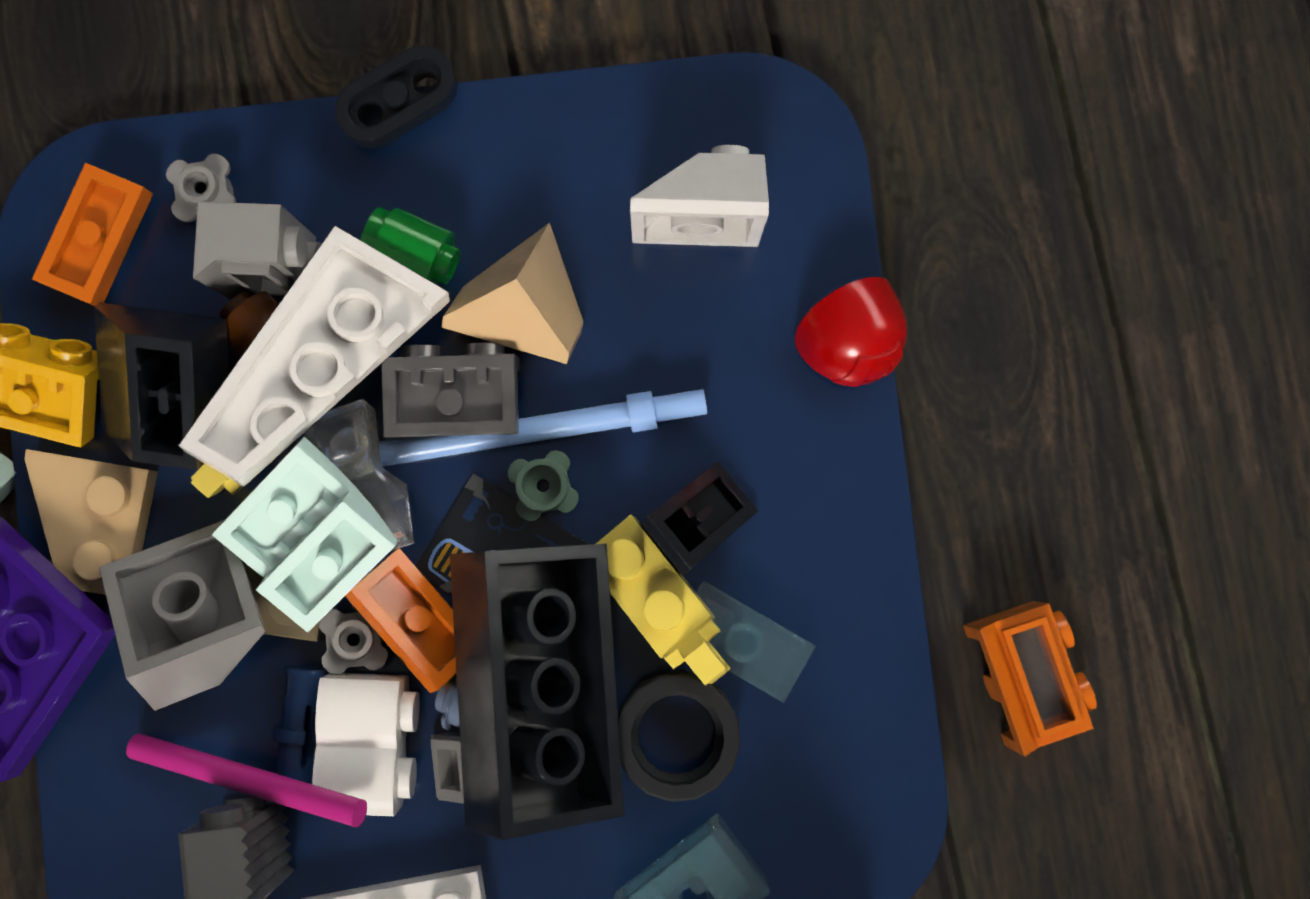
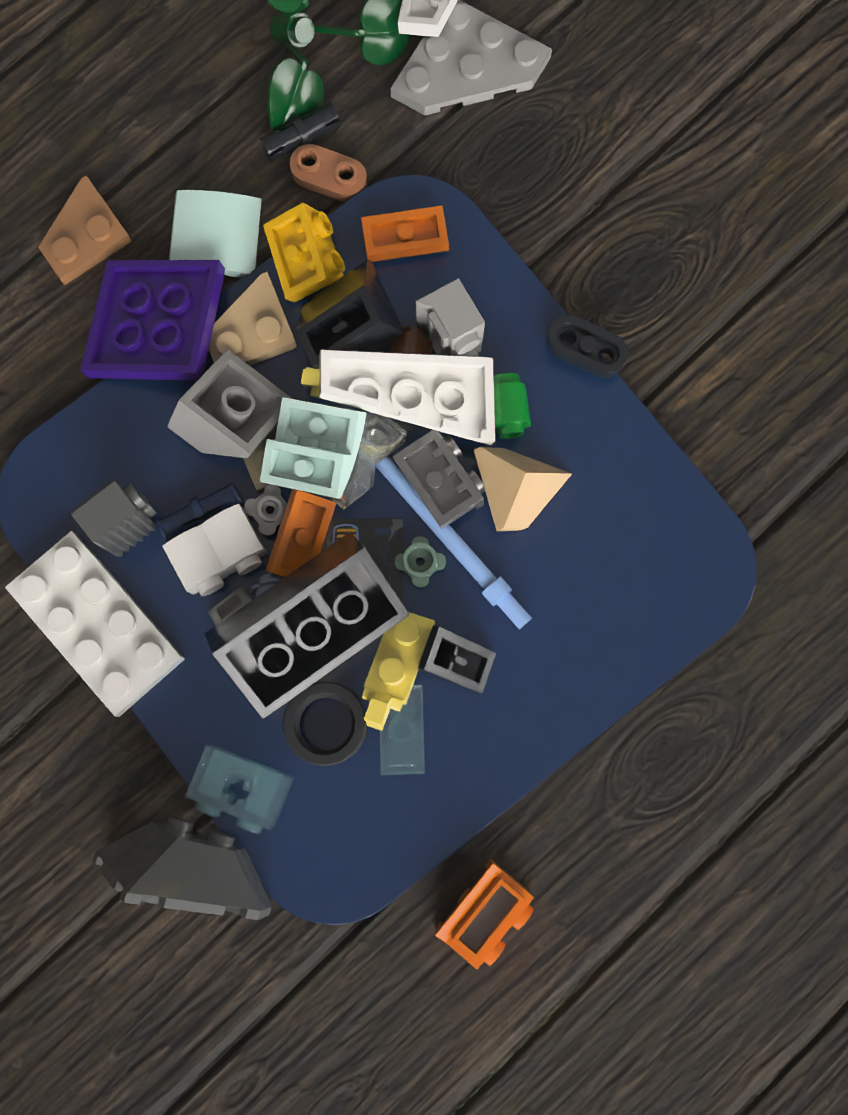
camera: 60 degrees right, 5 degrees down
dark pink bar [126,733,367,827] -> none
light grey plate [166,154,236,223] -> none
white slope [630,145,769,247] -> none
red helmet [794,277,907,387] -> none

